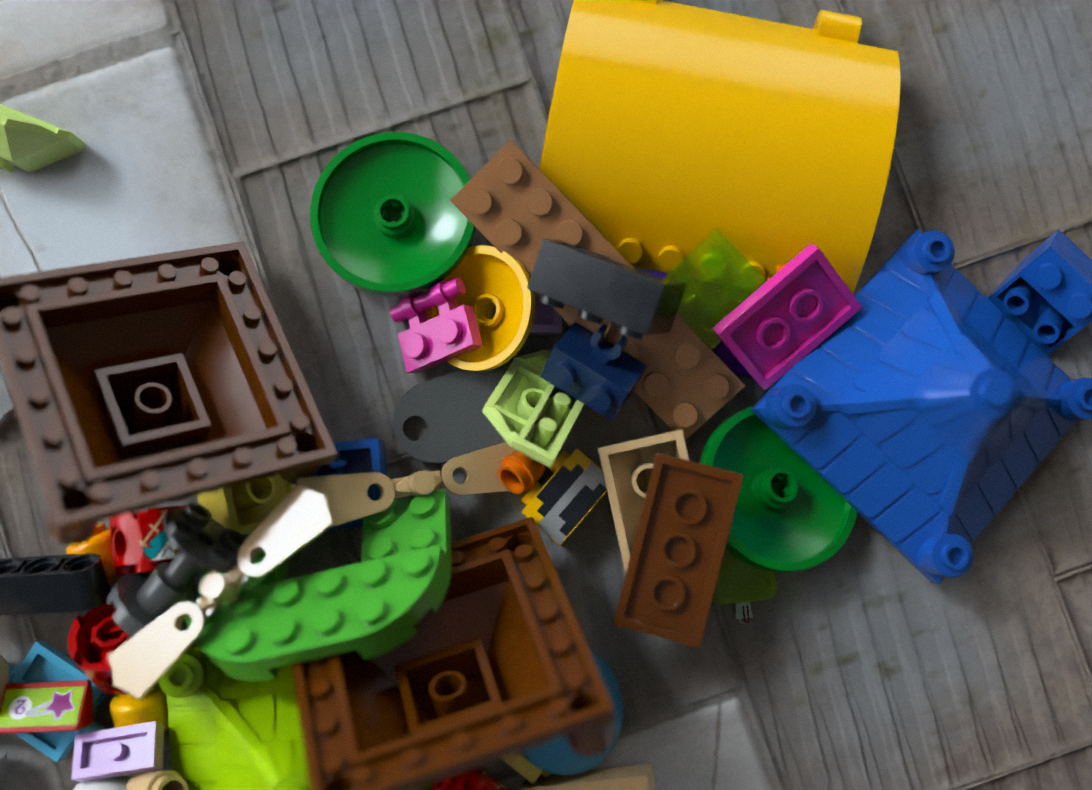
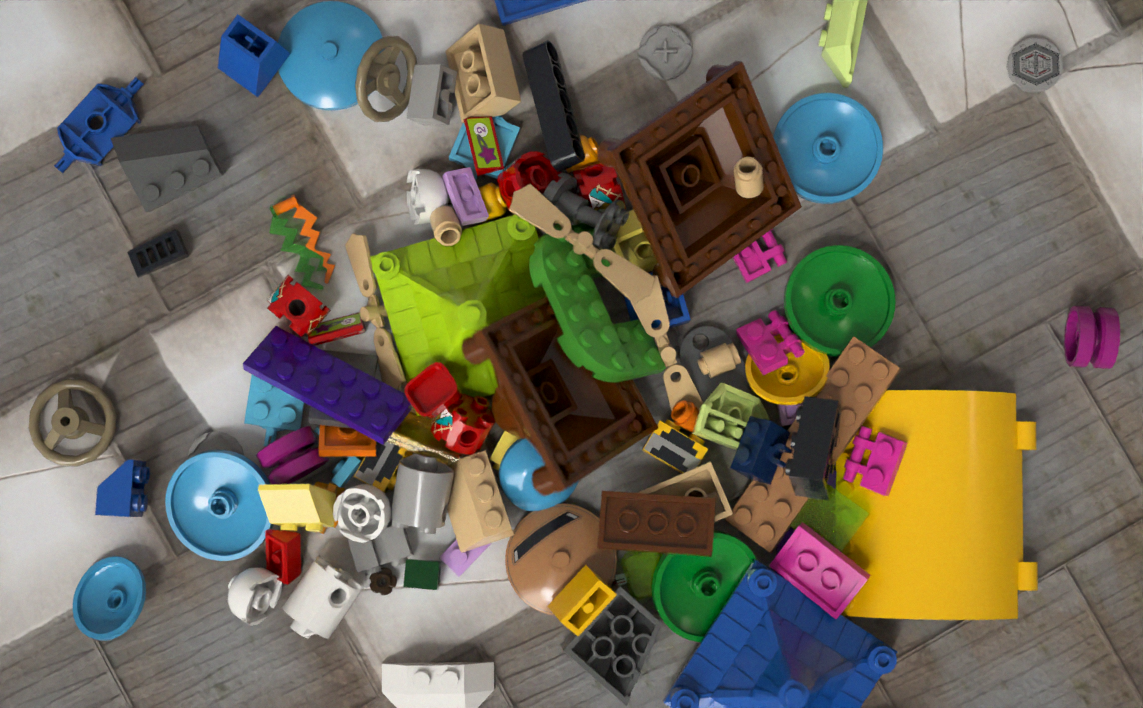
camera: 85 degrees right, 0 degrees up
none -> medium nougat dish [505,504,617,615]
none -> yellow brick [548,565,617,636]
none -> dark grey wedge [561,582,662,706]
none -> tan brick [697,343,741,378]
none -> dark pink plate [733,229,787,284]
none -> tan brick [734,157,764,198]
none -> dark azure dish [773,93,883,204]
none -> dark pink plate [843,426,908,496]

